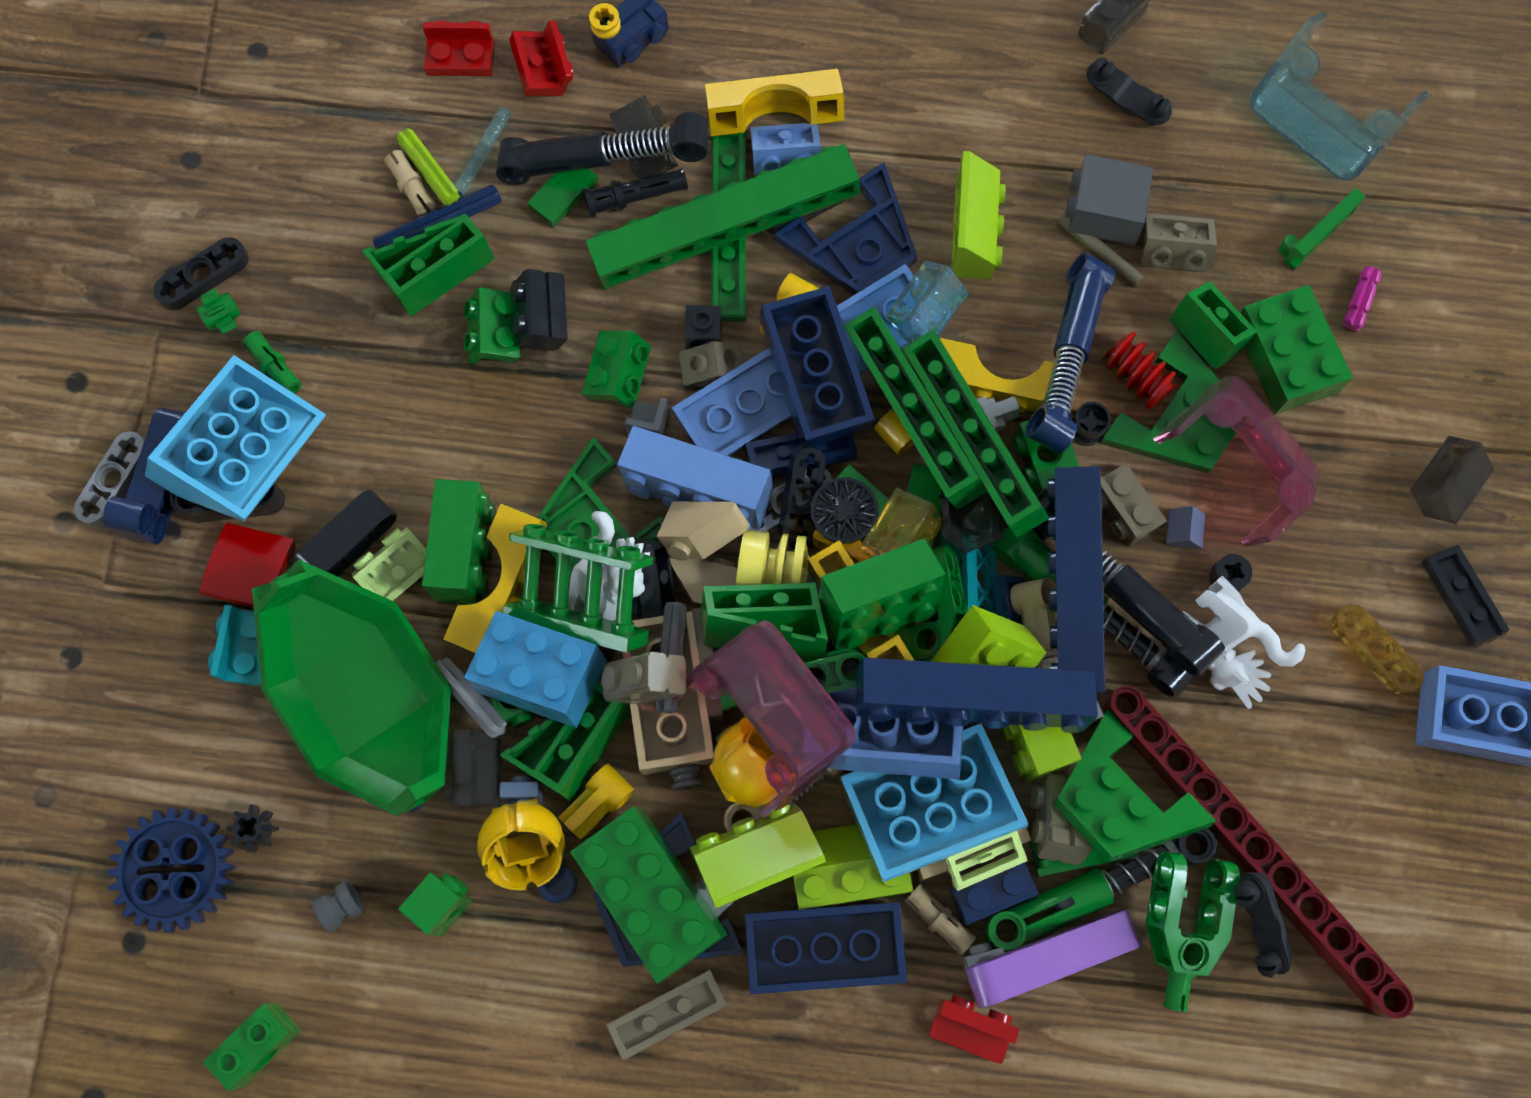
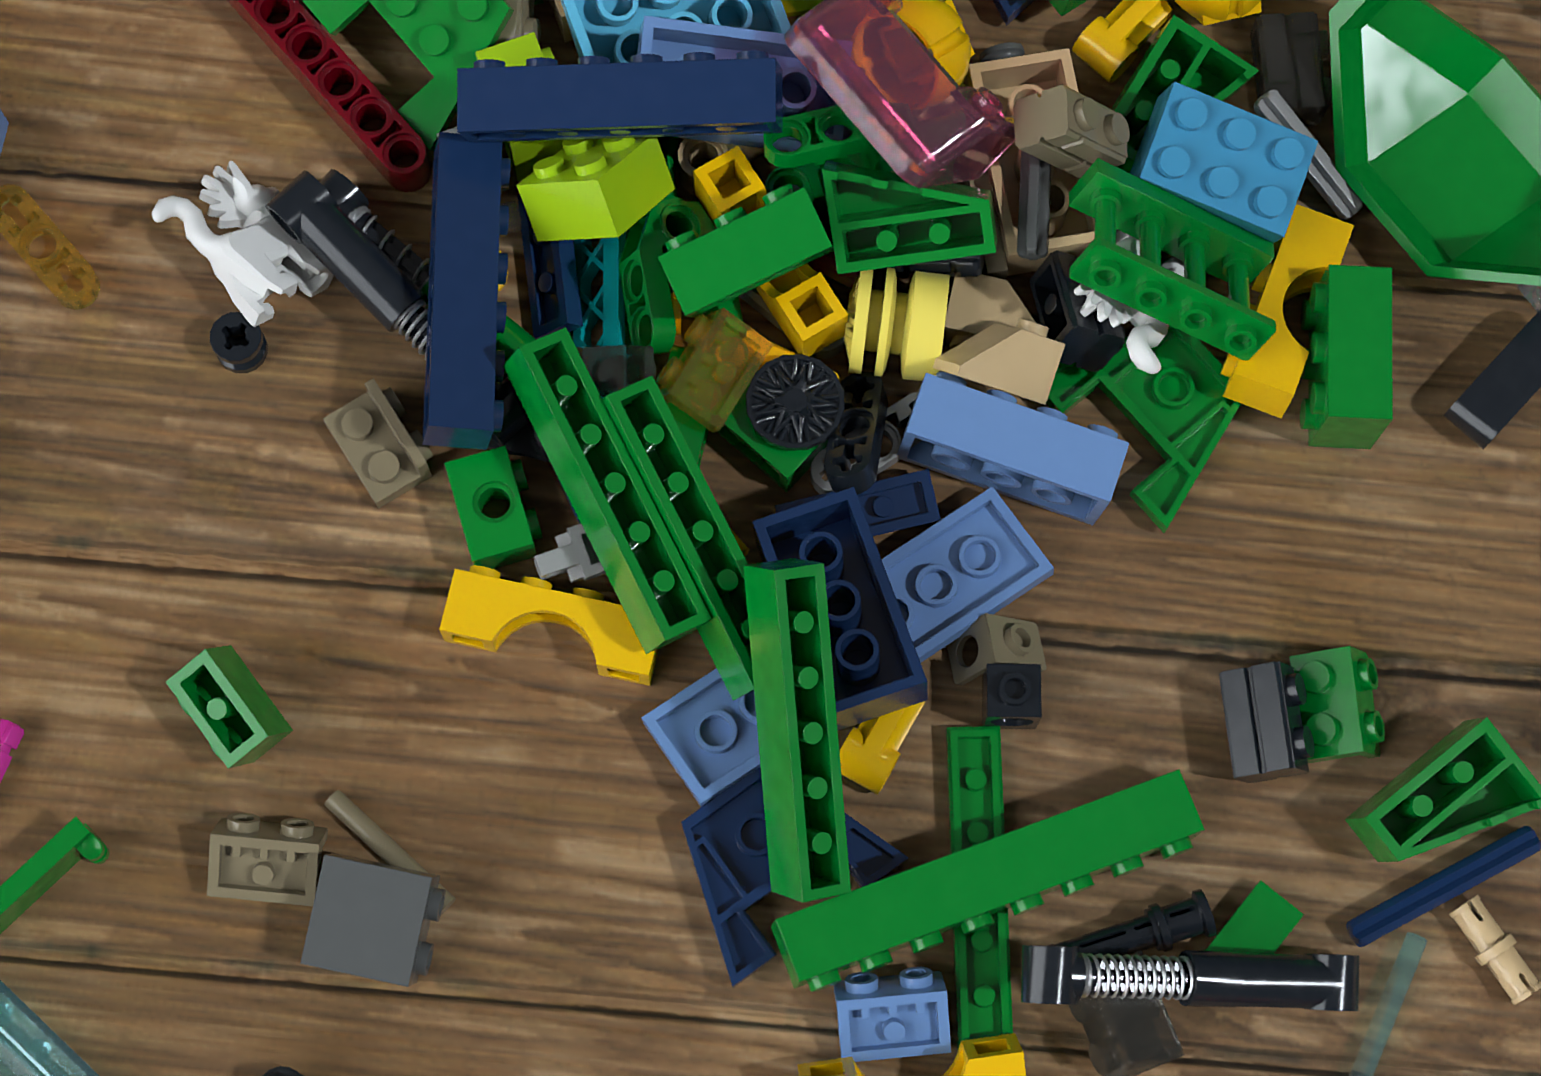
camera: 175 degrees right, 0 degrees up
yellowish green bracket [352,527,426,601] -> none
lime axle [397,128,459,206] -> none
sand blue plate [500,776,543,805] -> none
green bracket [581,331,651,408] -> none
dark grey panel [624,398,670,437] -> none
clear light blue brick [885,261,969,343] -> none
lime slope [950,151,1006,280] -> none
tan piece [1010,577,1057,652] -> none
dark blue piece [1026,252,1116,454] -> none
black wheel [1072,402,1111,446] -> none
green wing [1100,331,1248,474] -> none
red piece [1103,331,1178,410] -> none
clear pink windscreen [1154,376,1319,547] -> none
sand blue slope [1165,506,1205,550] -> none
green brick [1240,285,1353,415] -> none
none -> green brick [743,558,851,903]

